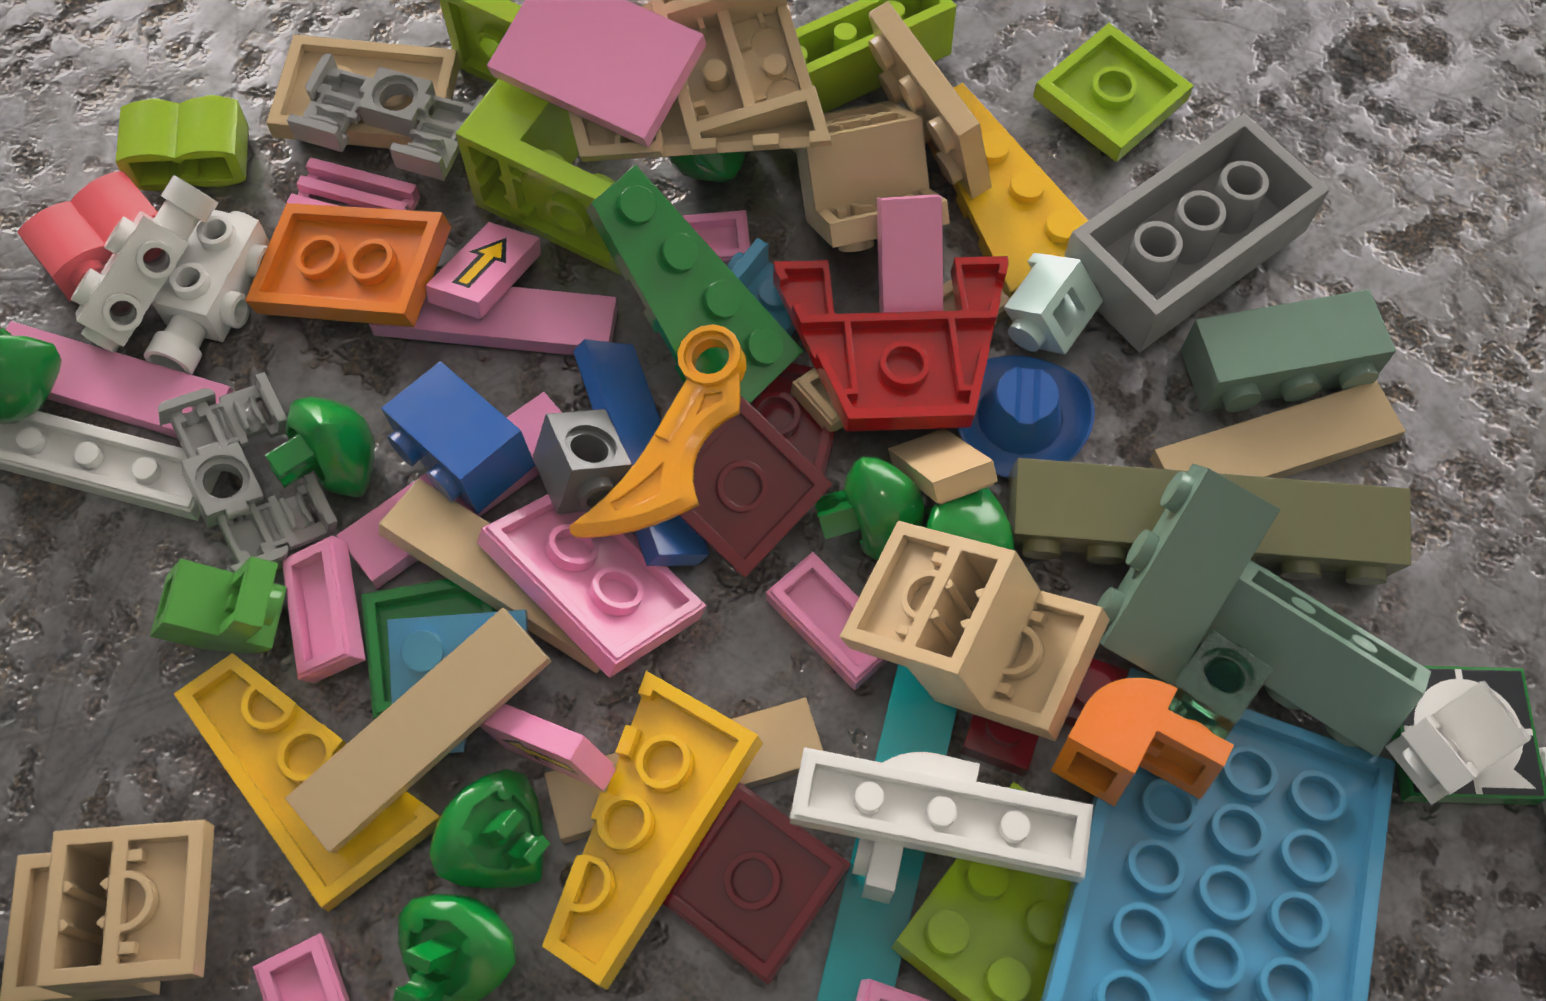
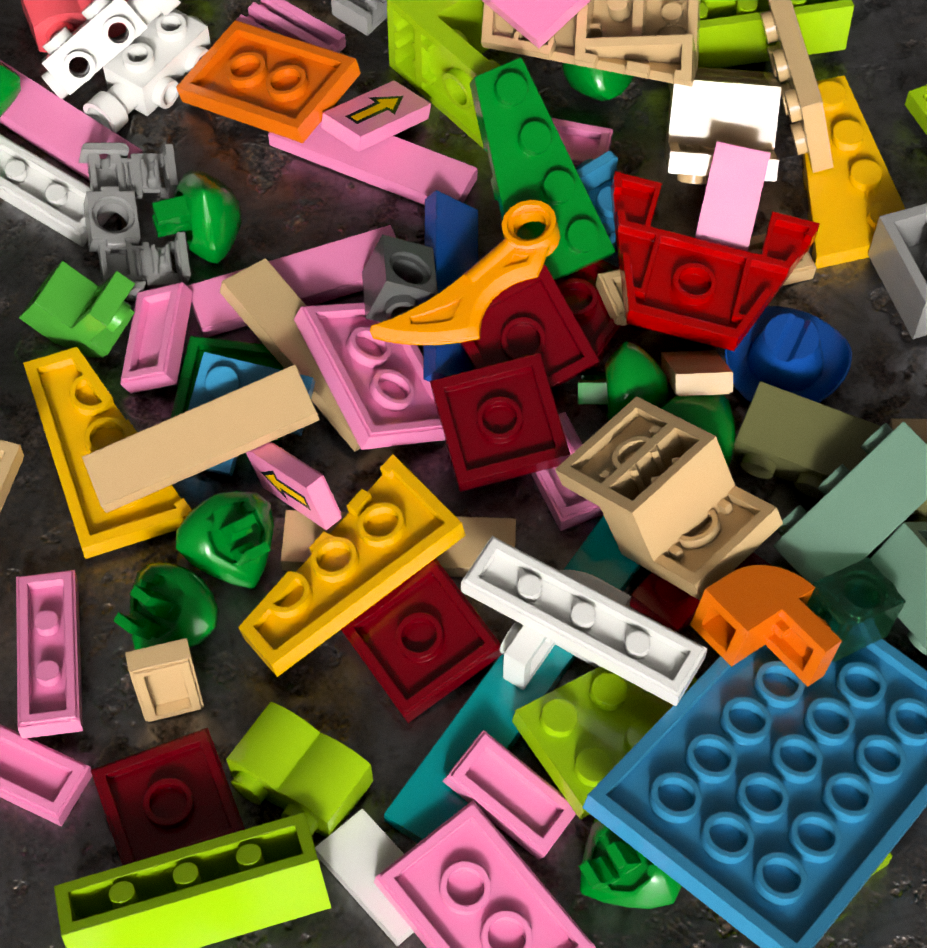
camera: 20 degrees right, 5 degrees down
blue brick [381,361,536,514] -> none
light aqua brick [1004,253,1103,355] -> none
none -> dark red plate [430,353,570,492]

